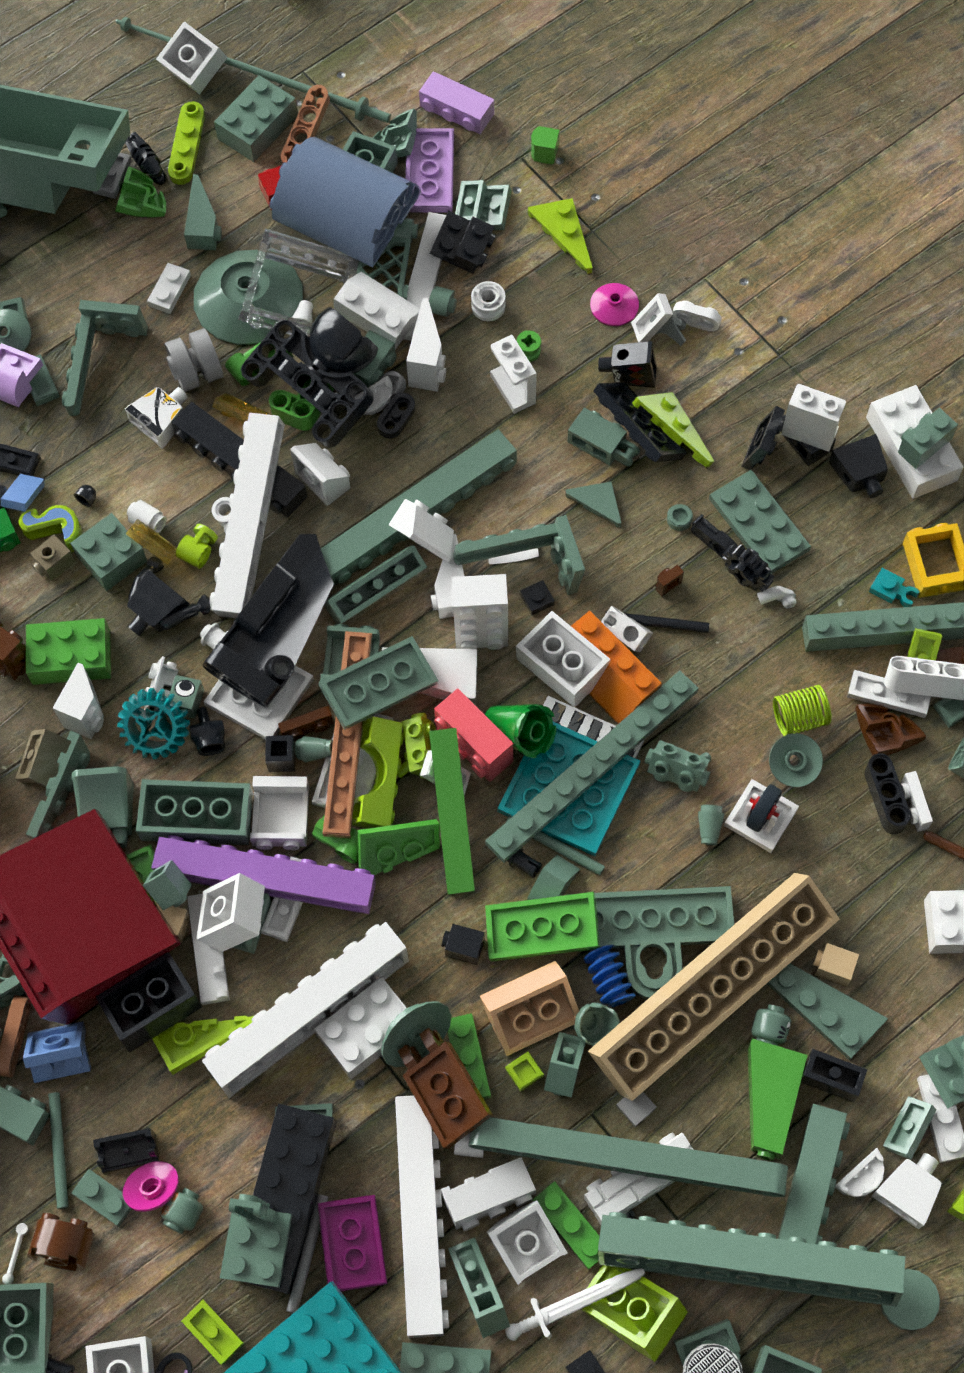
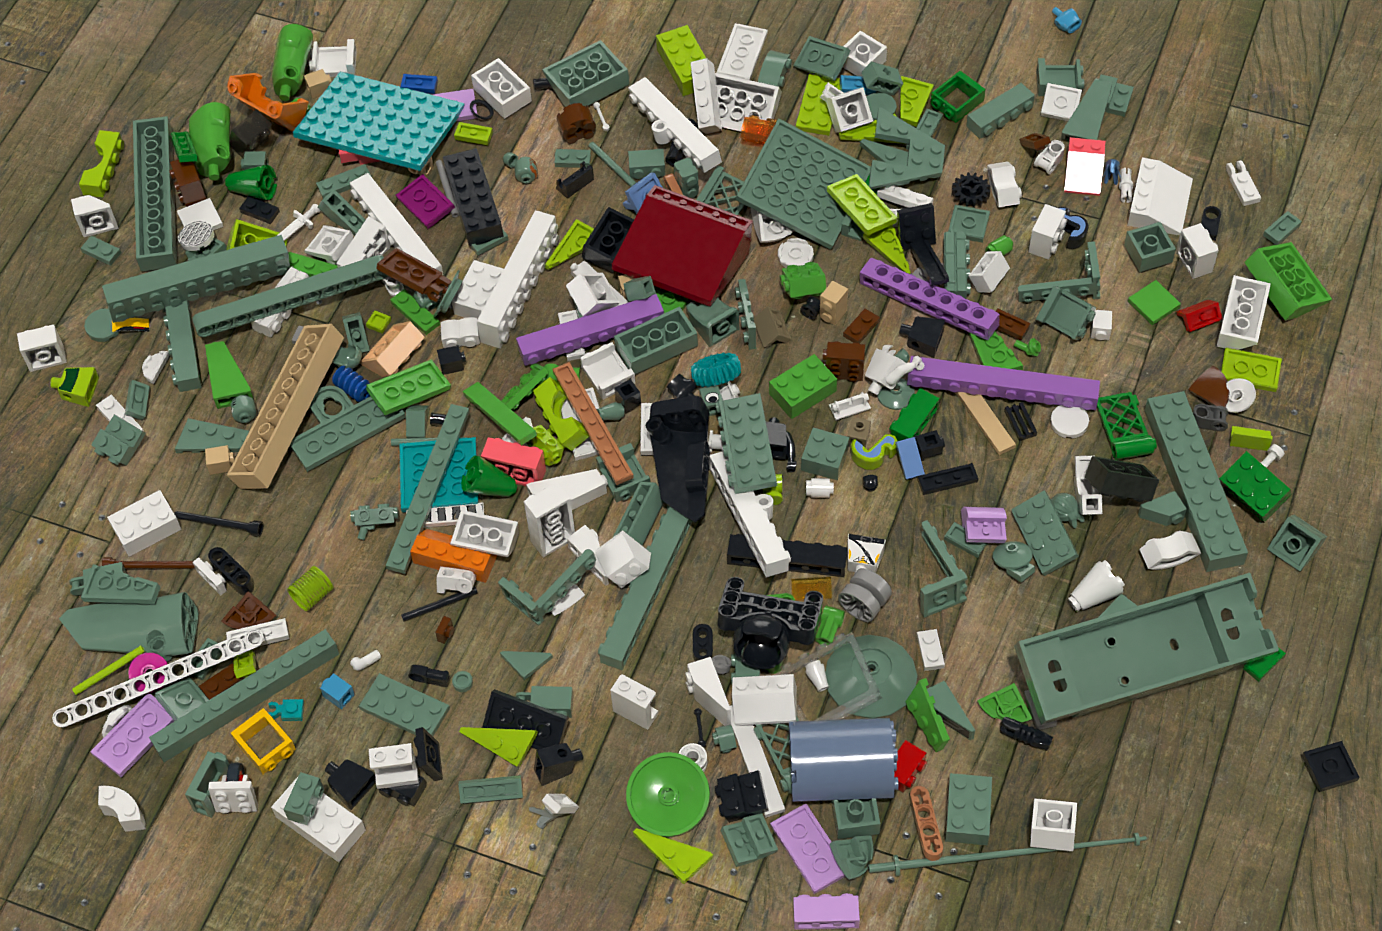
camera: 150 degrees right, 10 degrees down
white slope [53,663,104,739] -> none
dark pink dish [123,1161,179,1212] -> none
clear yellow tile [126,519,177,565] -> none
lime plate [168,101,205,185] -> none
sand green bracket [220,1194,292,1288] -> none
reddish brown plate [278,706,334,741] -> none
white slope [290,443,350,506] -> none
sand green plate [318,636,439,730] -> none
white plate [355,376,393,415] -> none
bright green wheel [517,330,541,362] -> none
black plate [520,580,555,616] -> none
bright green piece [531,126,560,164] -> none
dark pink dish [590,283,639,326] -> none
white plate [673,301,722,331] -> none
sand green cone [698,805,725,845] -> none
black gear [722,543,775,592] -> none
white plate [724,779,799,853] -> none
sand green dish [769,733,823,787] -> none
black brick [801,1049,868,1103] -> none
white torso [872,1153,942,1229] -> none
none -> black piece [174,511,264,537]
none -> dark azure brick [320,673,355,710]
none -> white brick [441,317,480,348]
none -> sand green plate [458,775,523,803]
none -> sand green hinge [503,152,518,168]
none -> bright green dish [626,752,710,837]
none -> black hinge [694,708,706,748]
none -> sand green bracket [715,393,777,494]
none -> white hinge [829,392,871,420]
none -> bright green wing [906,678,950,752]

